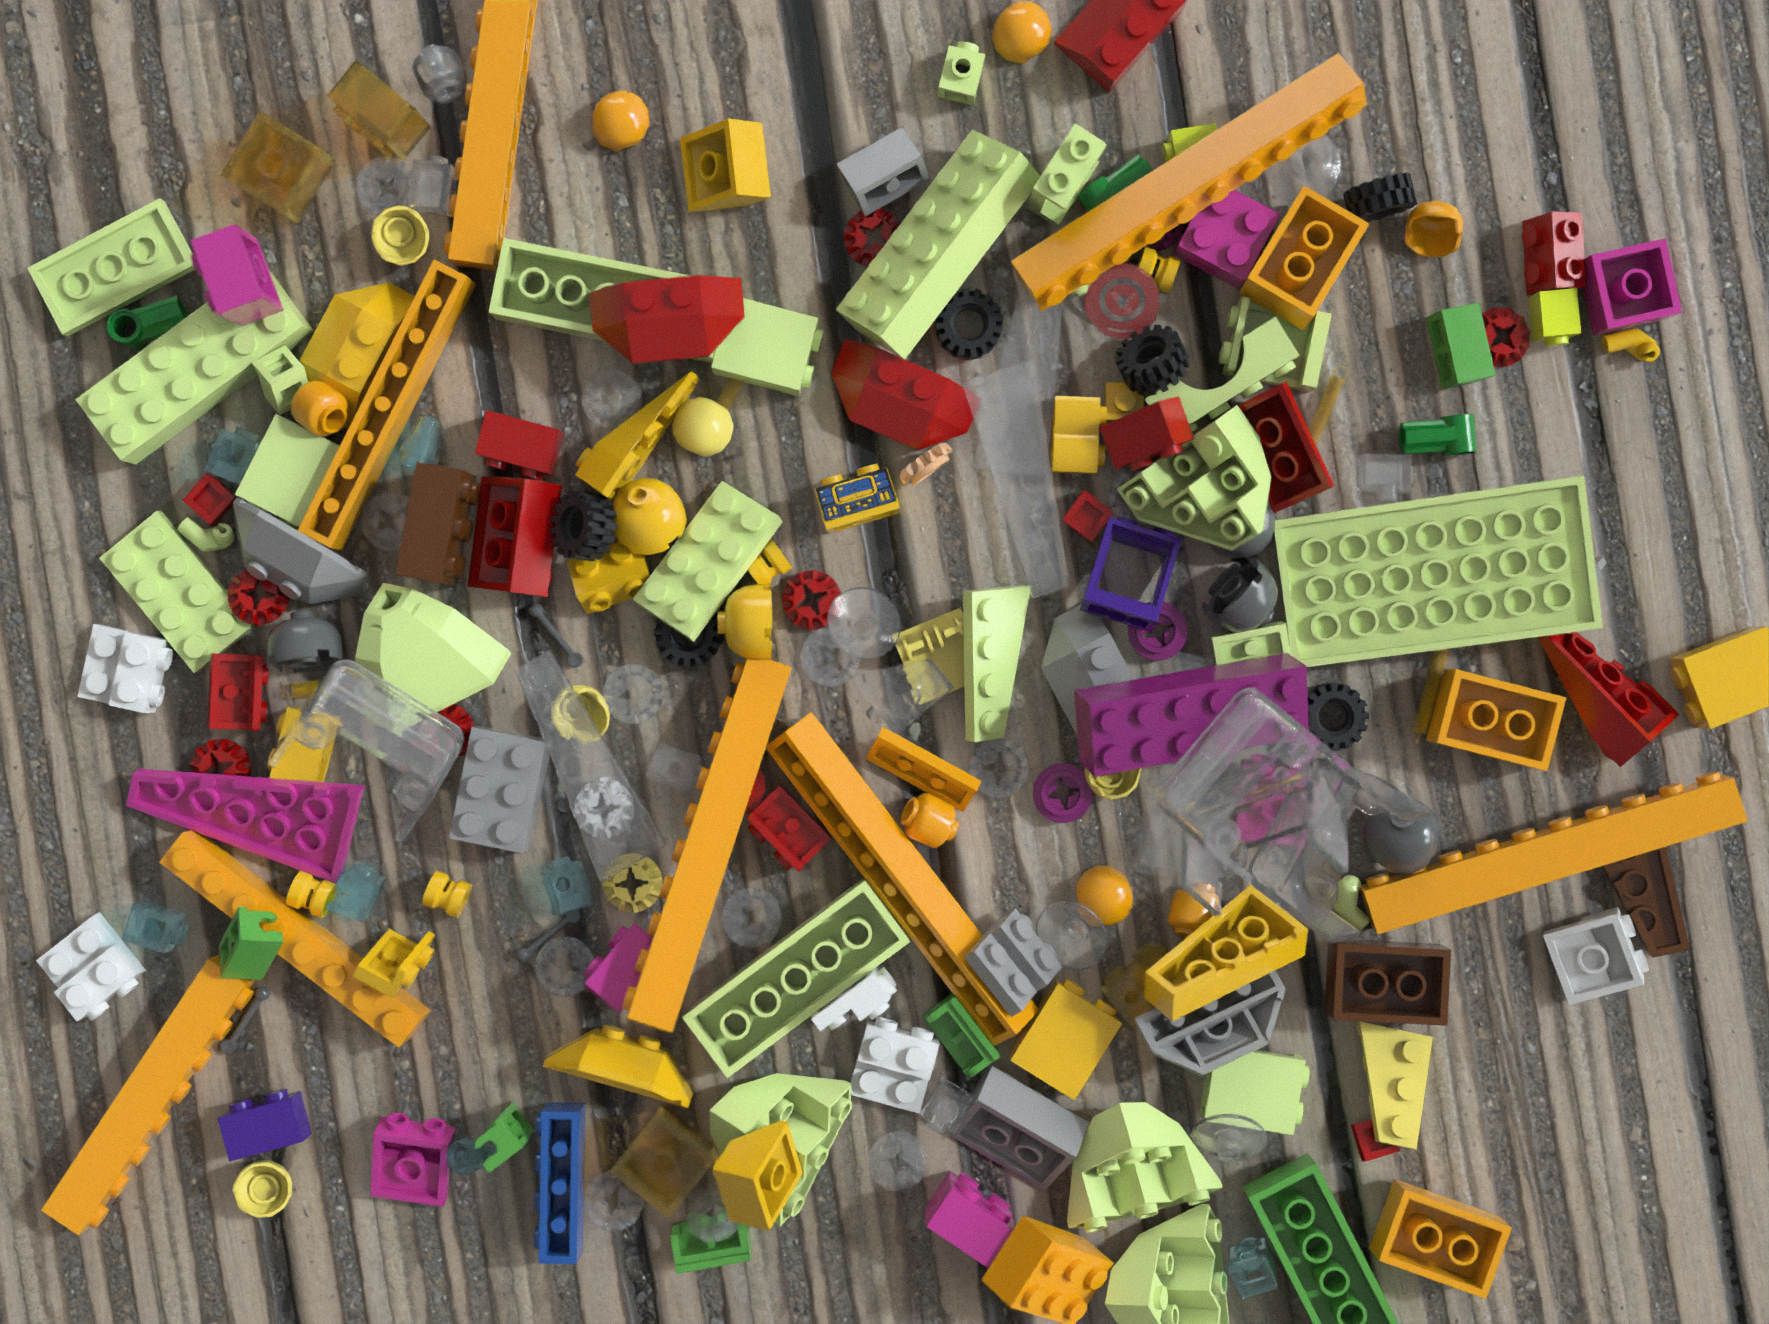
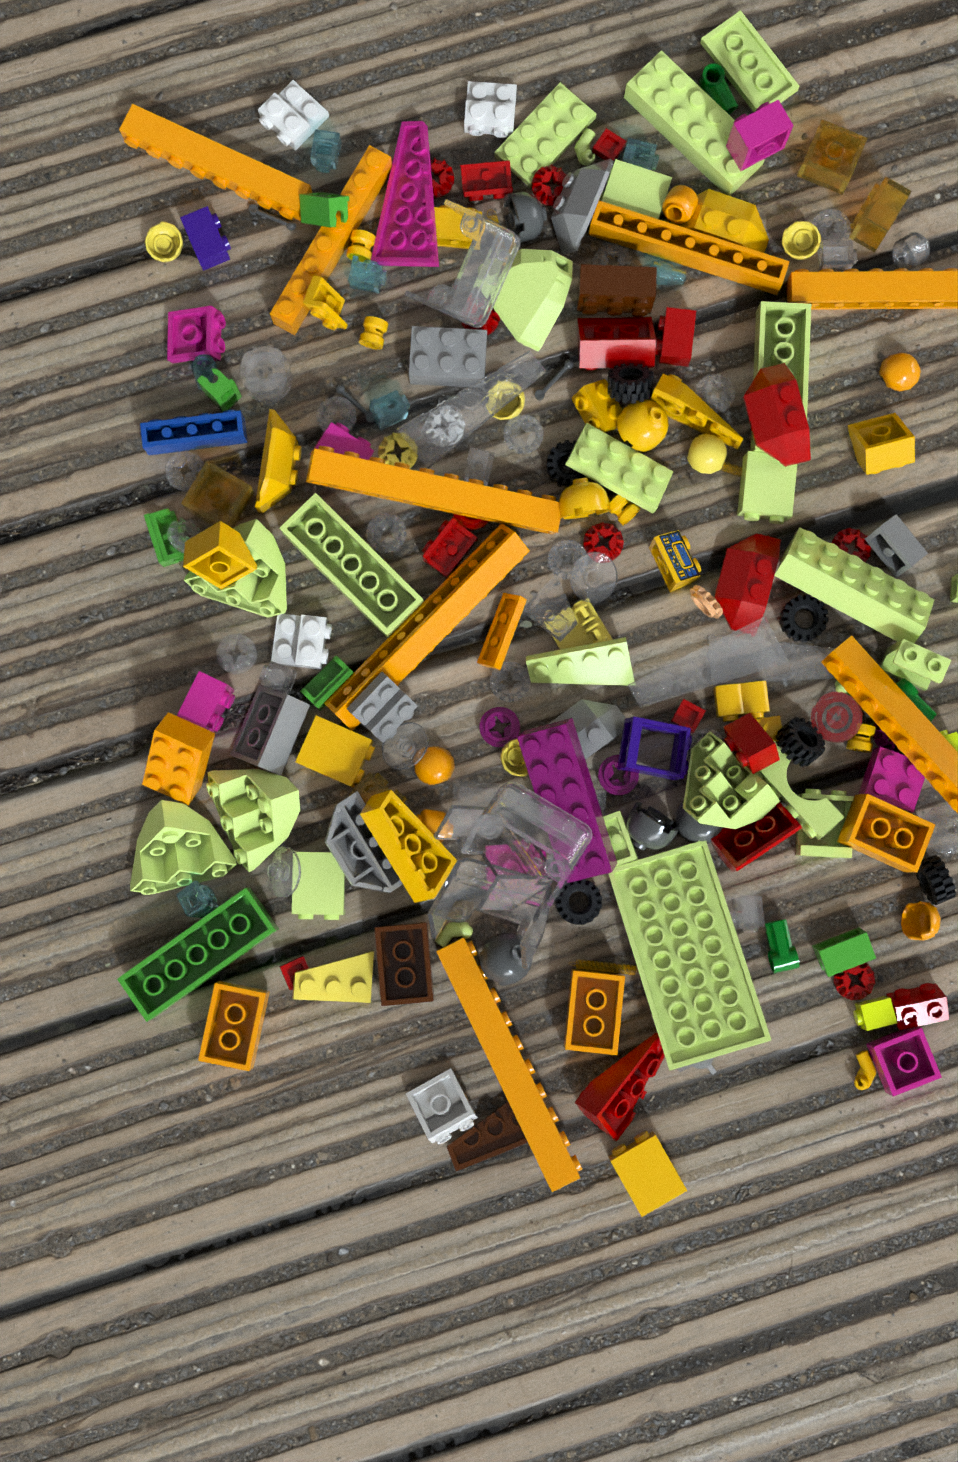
camera: 85 degrees right, 5 degrees down
yellowish green brick [252,345,308,415] -> none
white plate [811,967,897,1031] -> none
light orange head [901,793,959,848] -> none
yellow piece [1309,366,1348,446] -> none
none -> clear brick [240,346,293,404]

